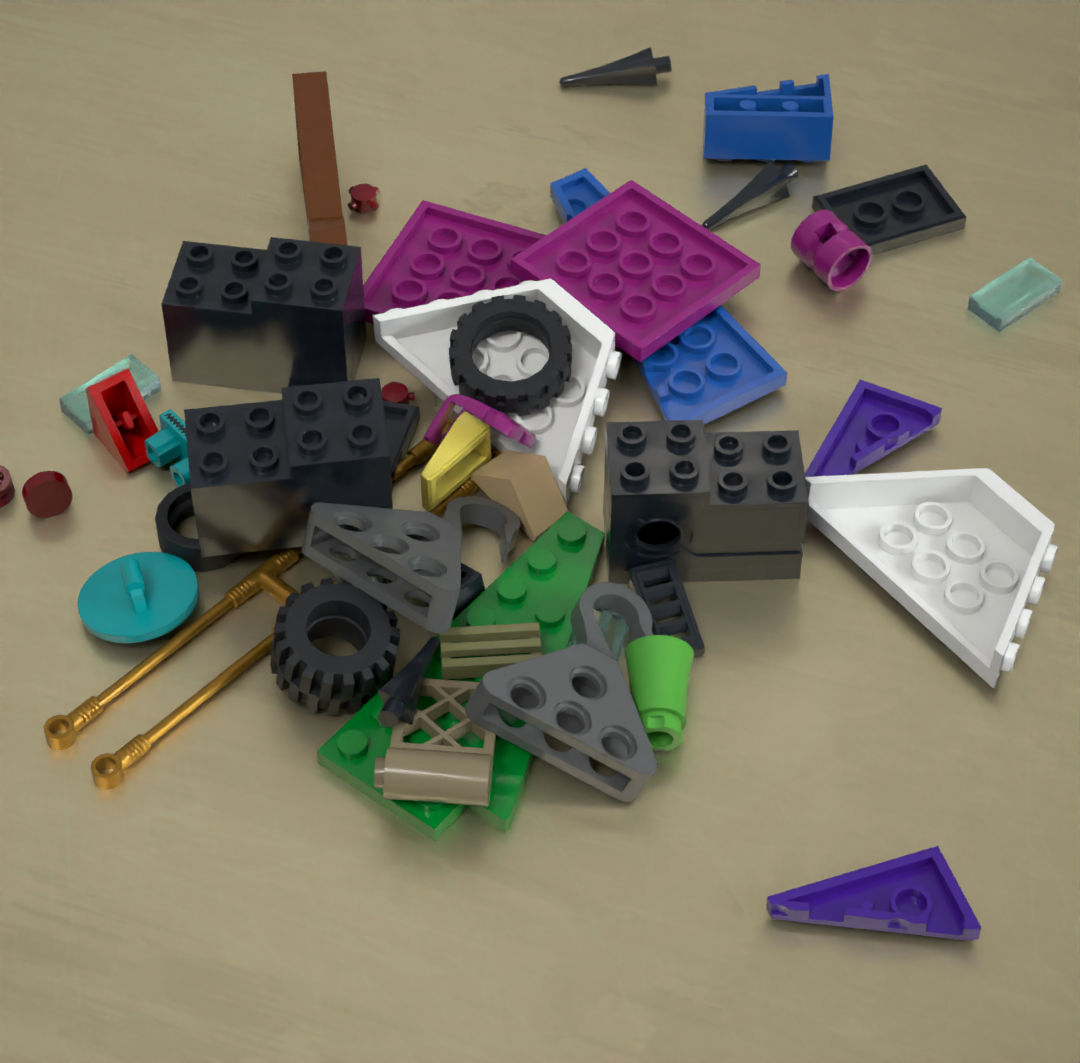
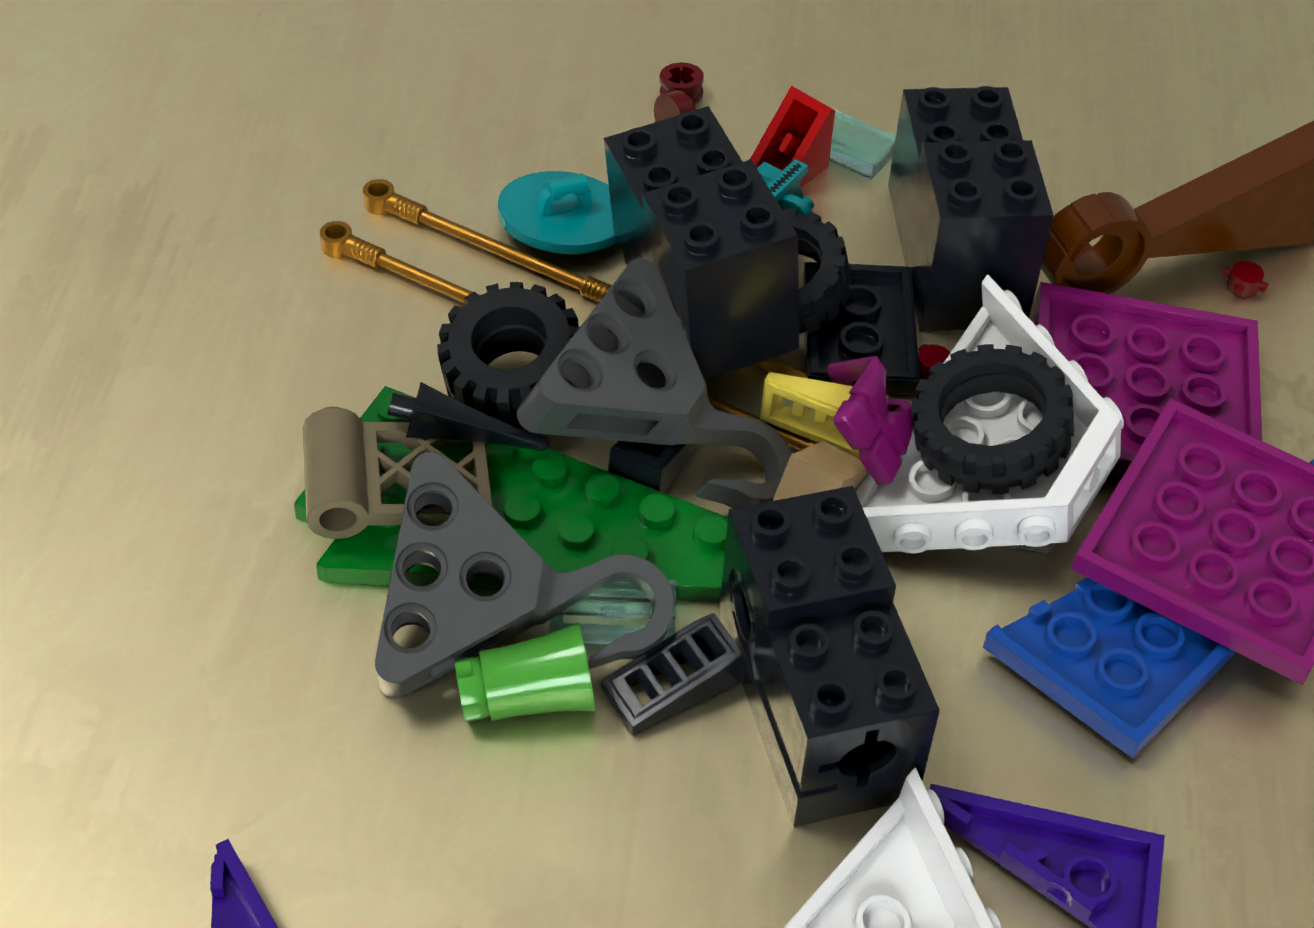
camera: 75 degrees right, 0 degrees up
olive tile [440,622,542,680] -> none

